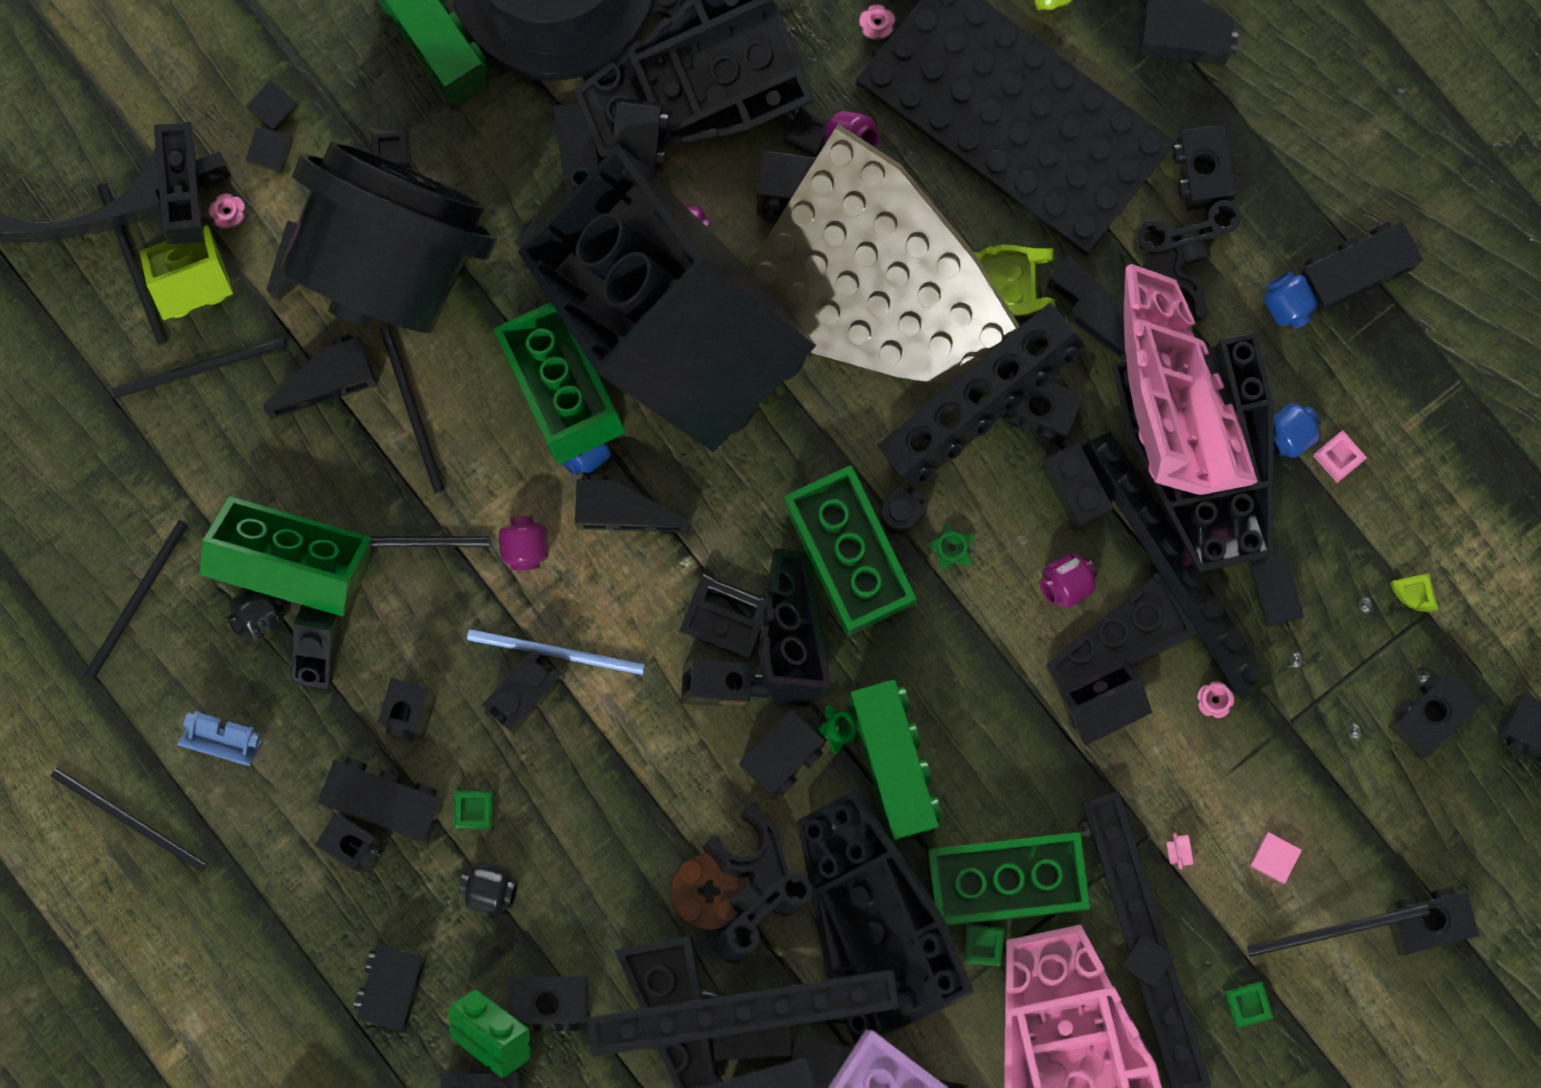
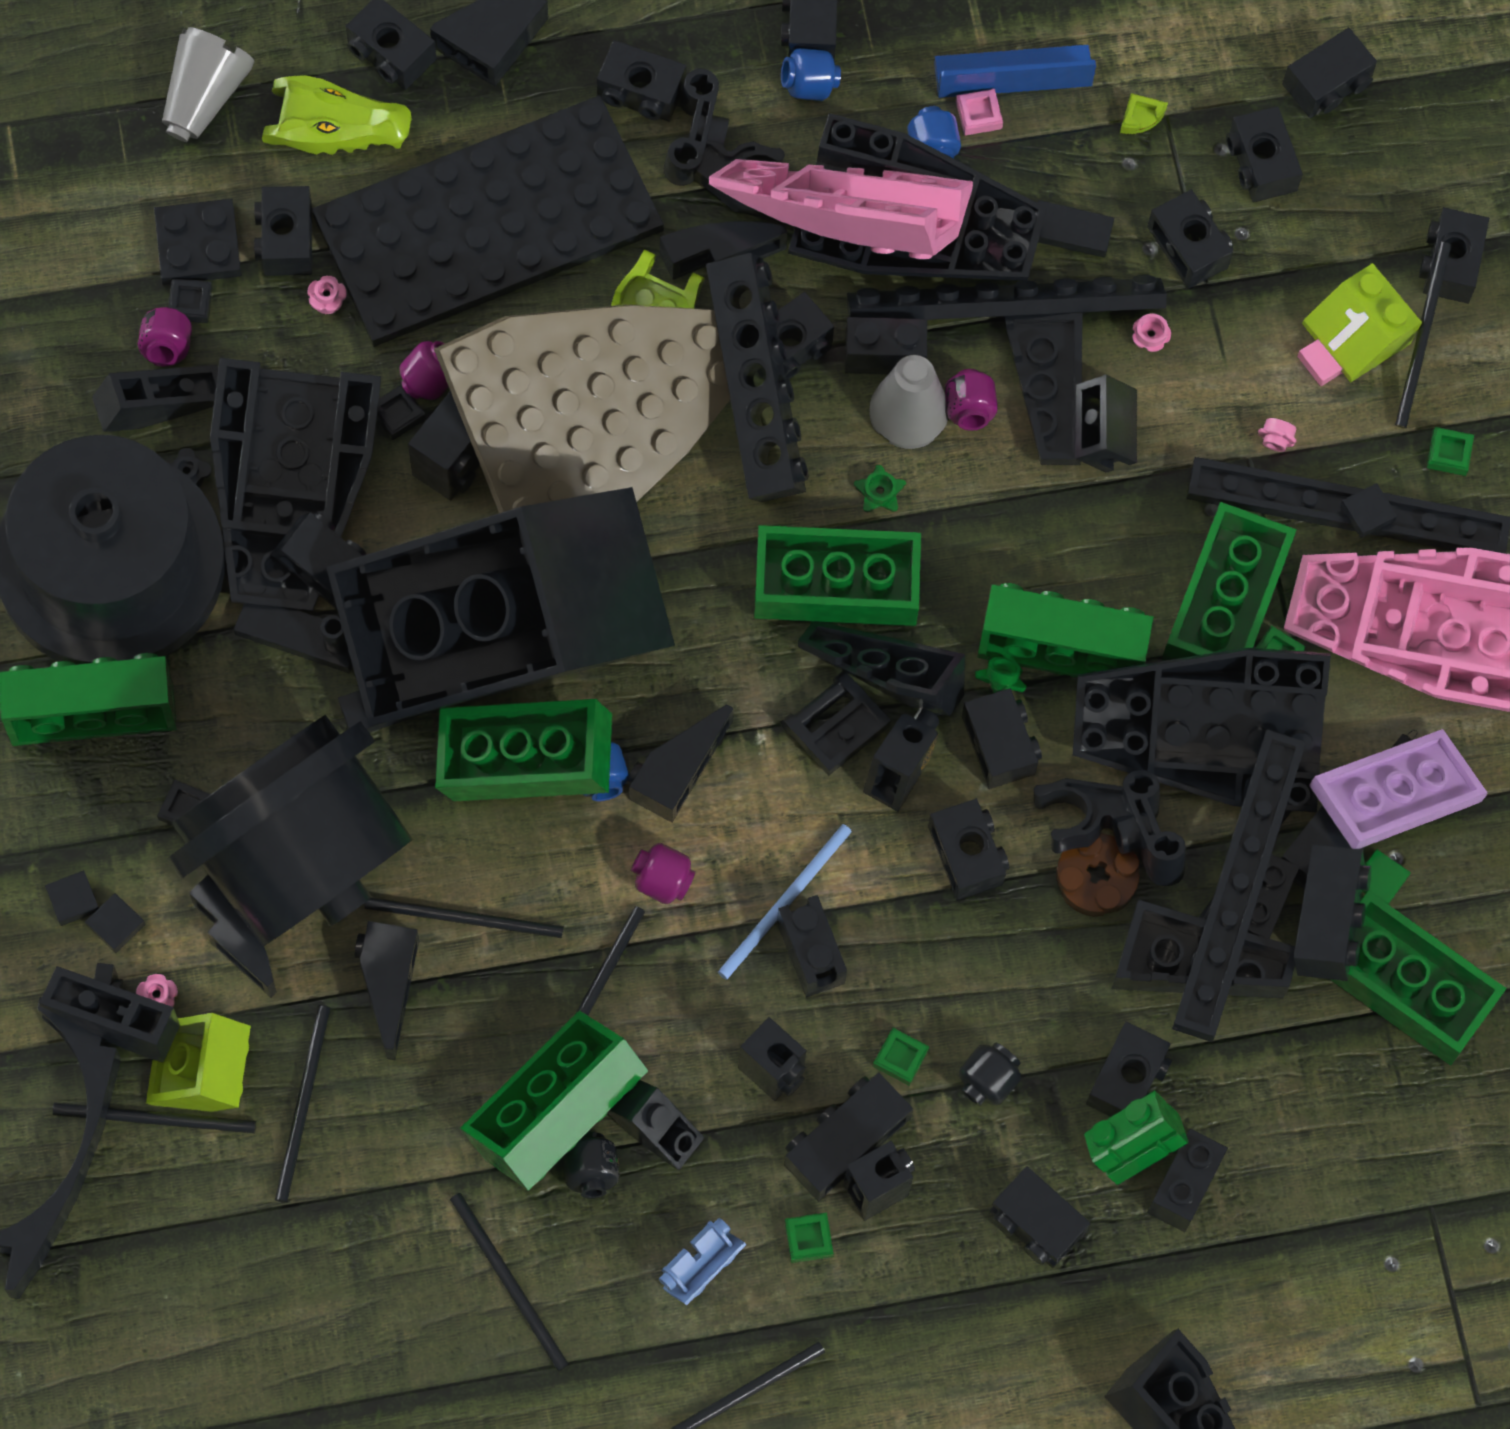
camera: 65 degrees left, 10 degrees down
black plate [881,485,927,534] -> none
none -> green tile [784,1212,834,1263]
none -> light grey cone [869,355,948,449]
none -> black brick [928,798,1010,901]
none -> blue panel [934,45,1096,98]
none -> black brick [1147,189,1233,289]
none -> lime slope [1302,263,1422,383]

